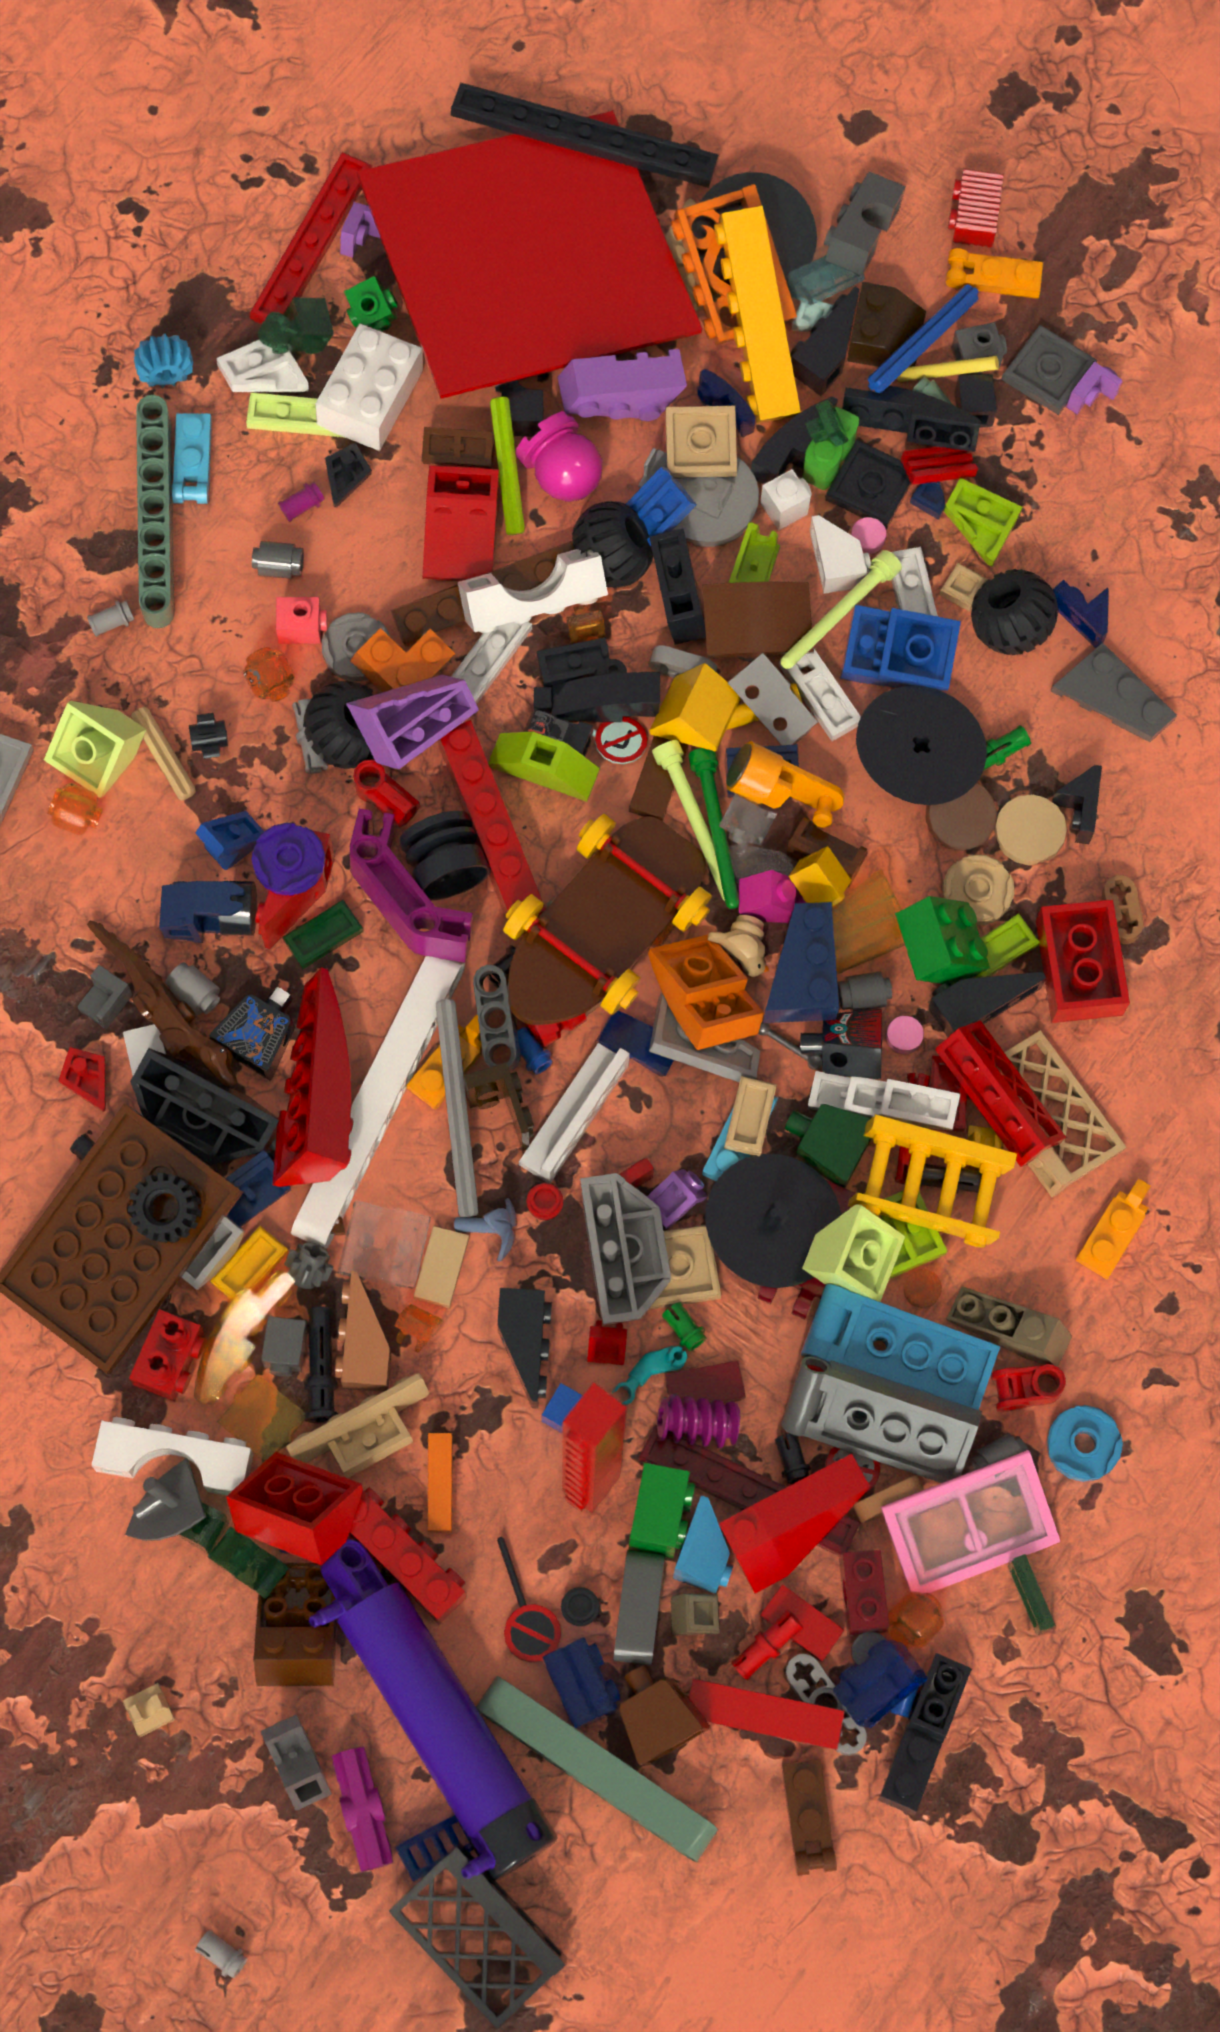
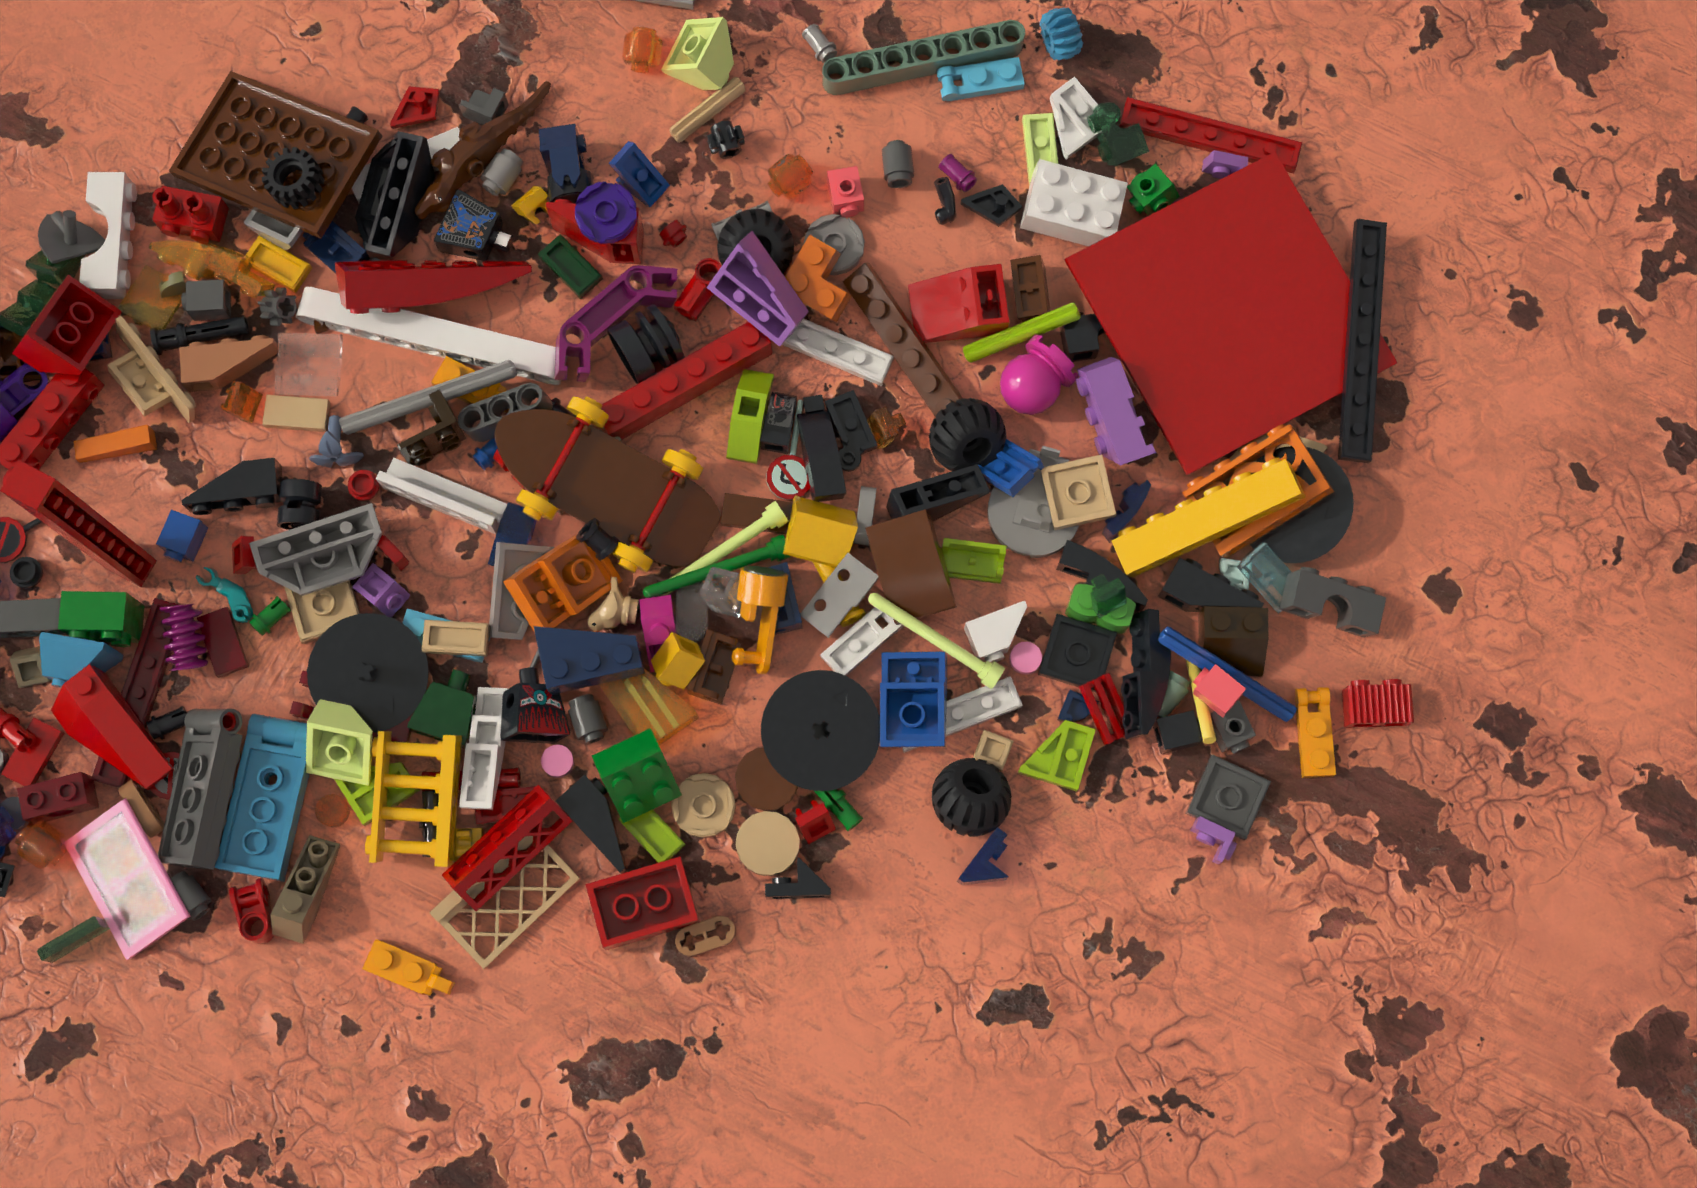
camera: 80 degrees right, 5 degrees up
white arch [458,549,608,633] -> none
white brick [760,469,812,531] -> none
dark azure tile [1046,1405,1123,1482] -> none
dark grey wing [1051,643,1177,742] -> none
none -> olive tile [159,271,189,298]
none -> black wheel [277,479,322,530]
none -> yellow tile [511,186,549,224]
none -> black bush [576,518,619,560]
none -> red plate [659,220,687,248]
none -> red tile [795,800,836,845]
none -> black arm [934,177,956,225]
none -> coral brick [1193,664,1246,718]

